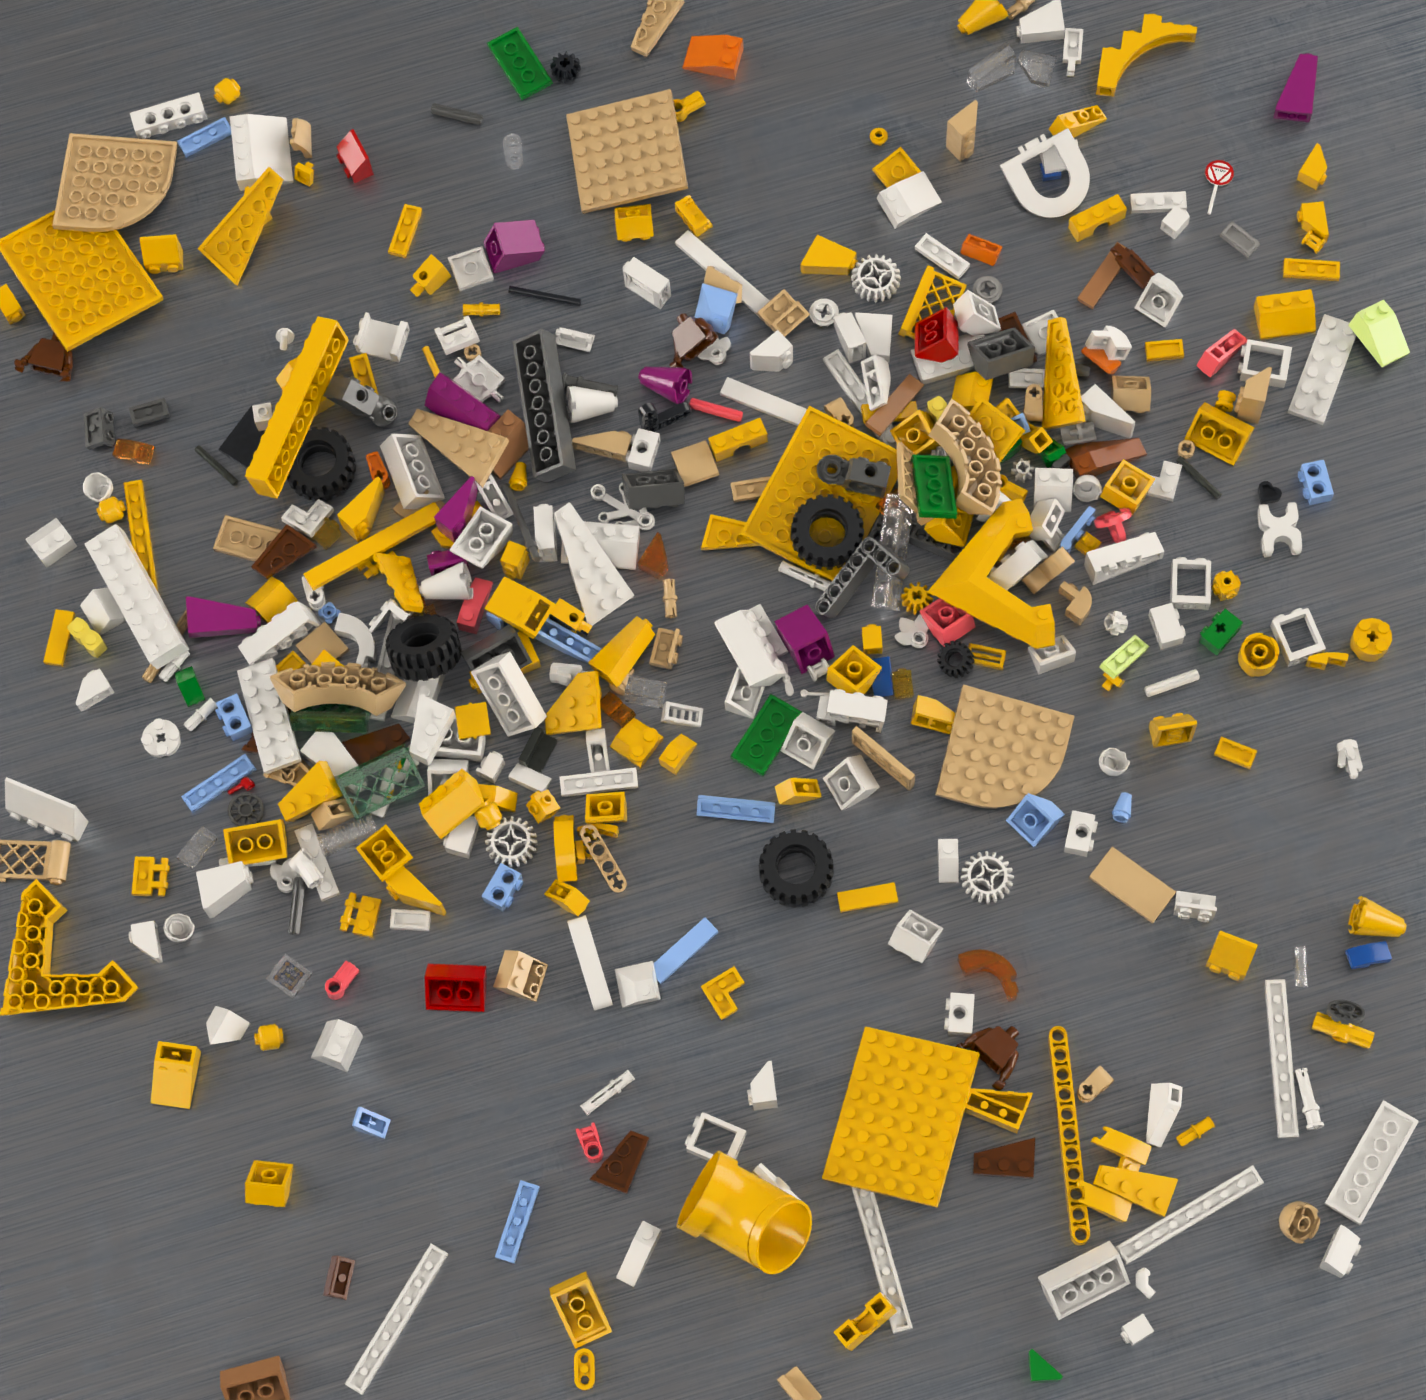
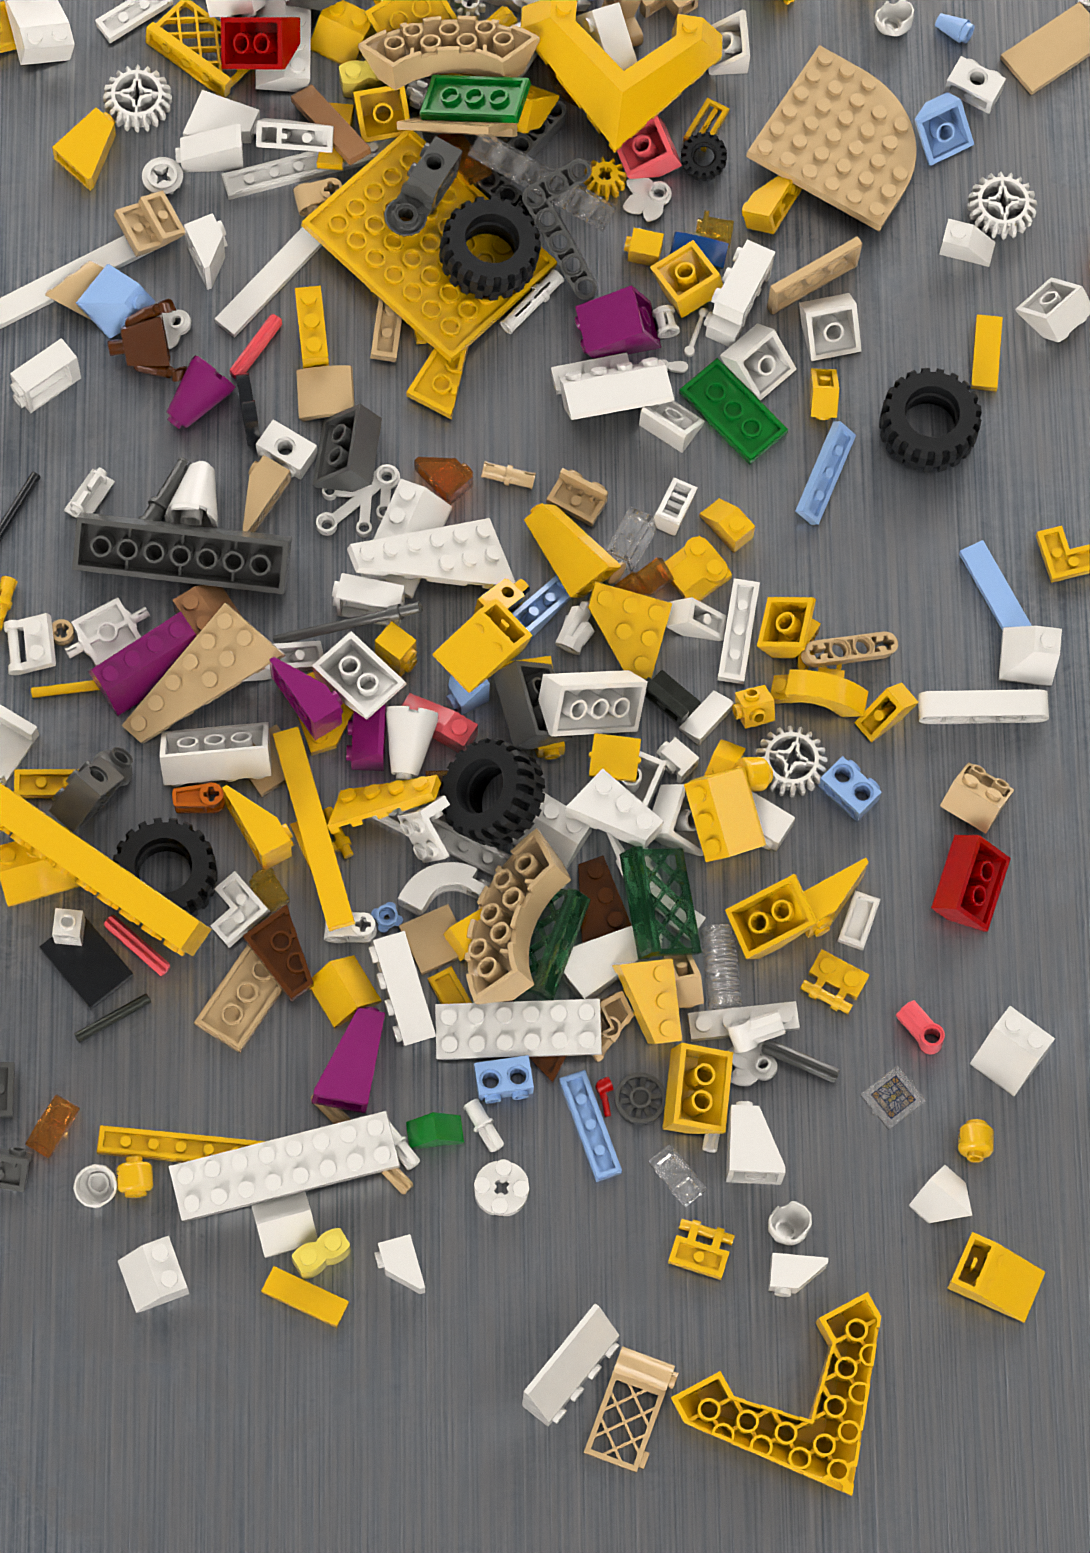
camera: 85 degrees left, 0 degrees up
yellow cone [509,462,527,491] -> none

